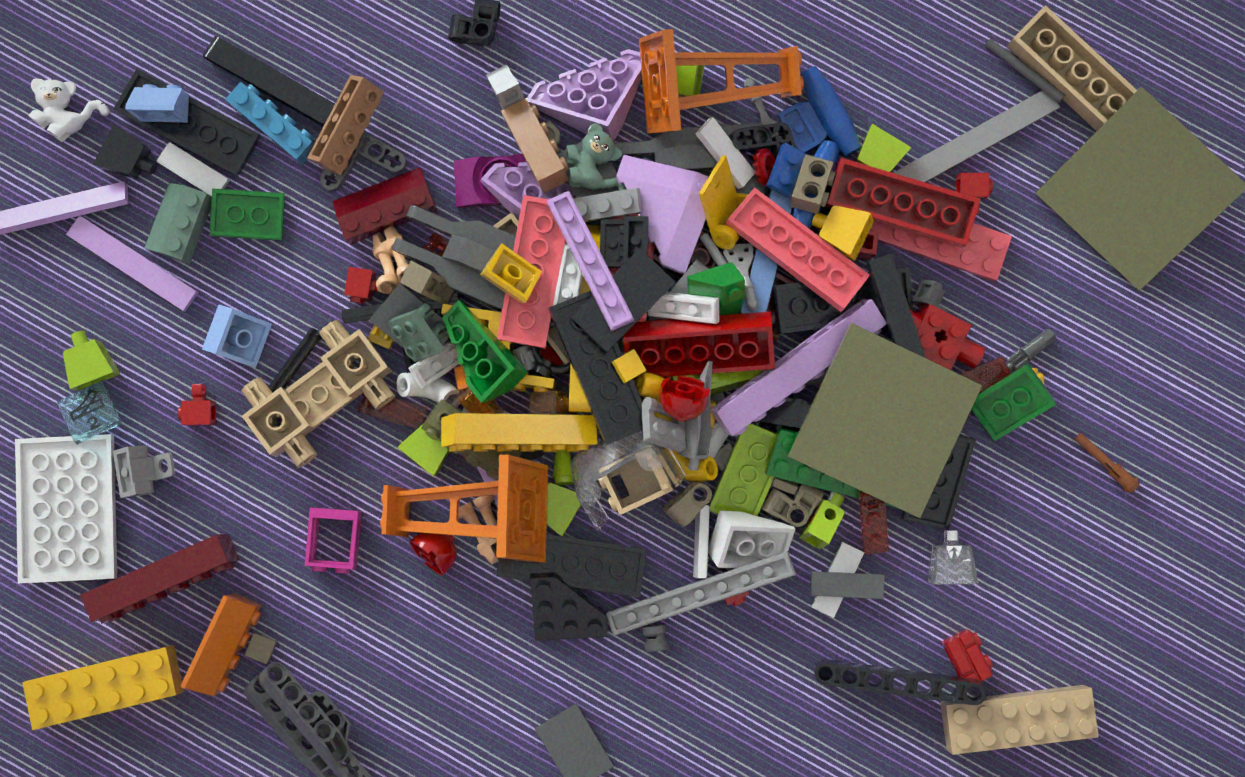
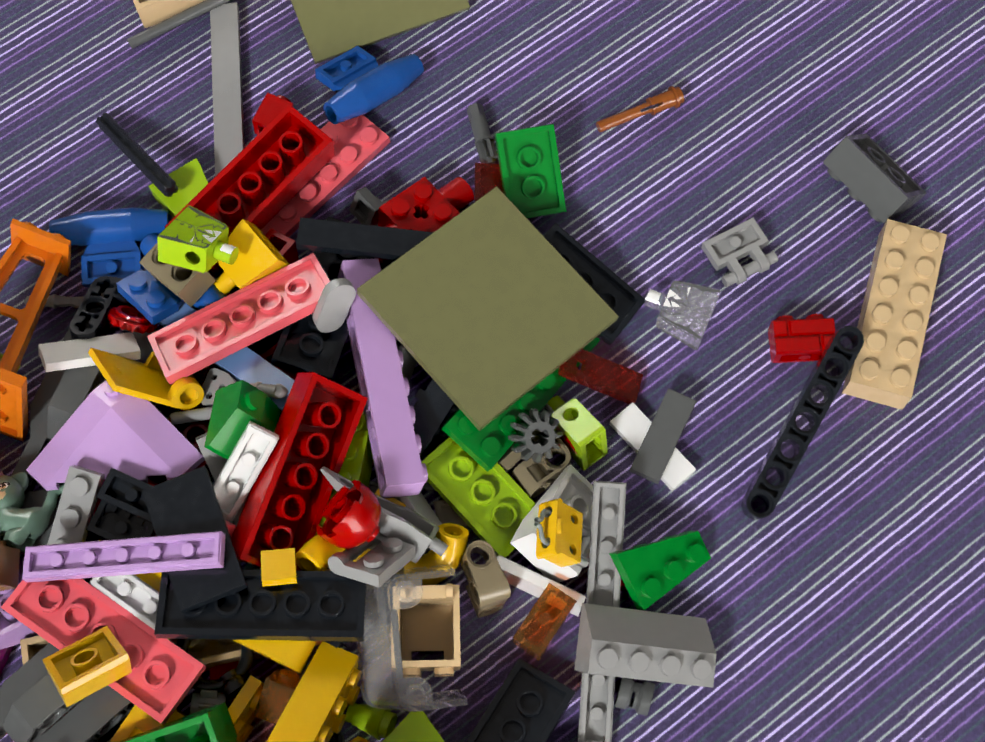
camera: 65 degrees left, 15 degrees down
none -> black axle [96,113,178,197]
none -> lime torso [157,205,239,273]
none -> light grey tile [312,278,356,333]
none -> blue plate [315,46,424,124]
none -> dark grey gear [508,408,563,463]
none -> clear orange slope [513,583,577,661]
none -> yellow piece [534,498,590,568]
none -> light grey slope [574,603,717,688]
none -> green wing [609,531,711,610]
none -> light grey plate [701,217,778,287]
none -> dark grey slope [823,134,927,223]

